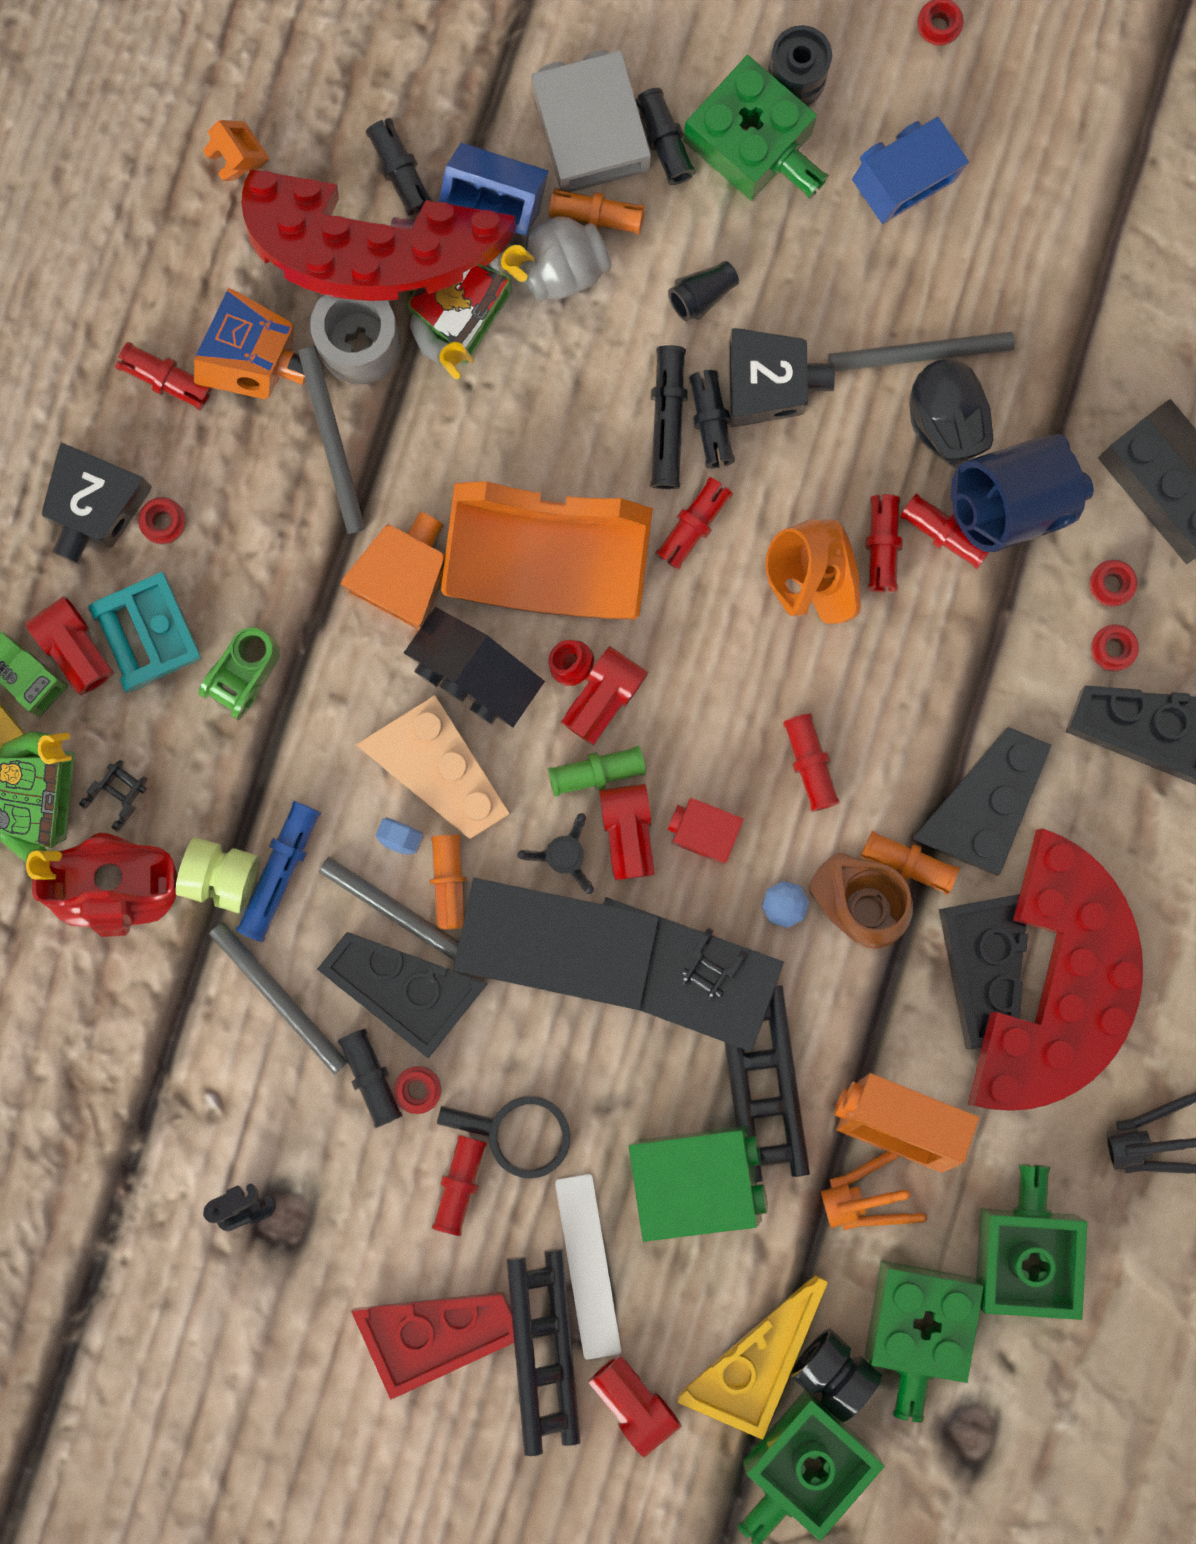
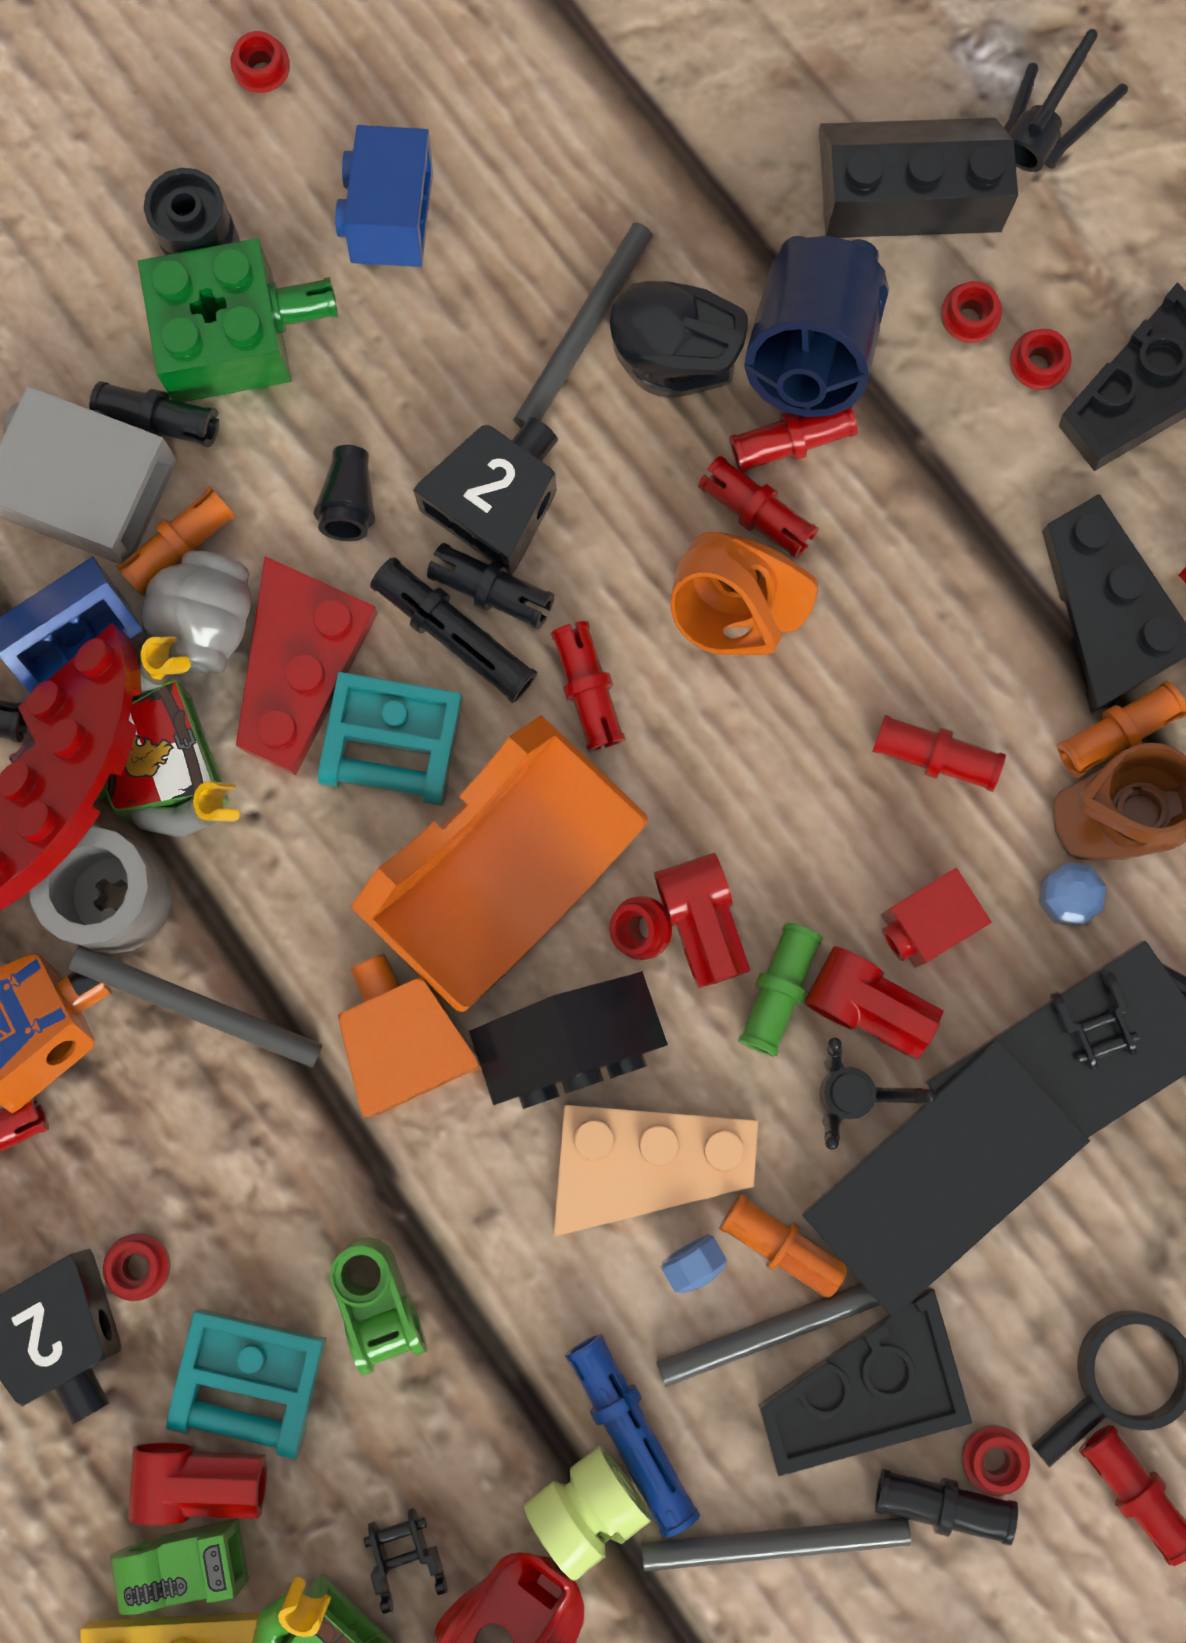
camera: 50 degrees left, 5 degrees down
none -> red wing [236,556,378,776]
none -> teal plate [318,672,463,806]

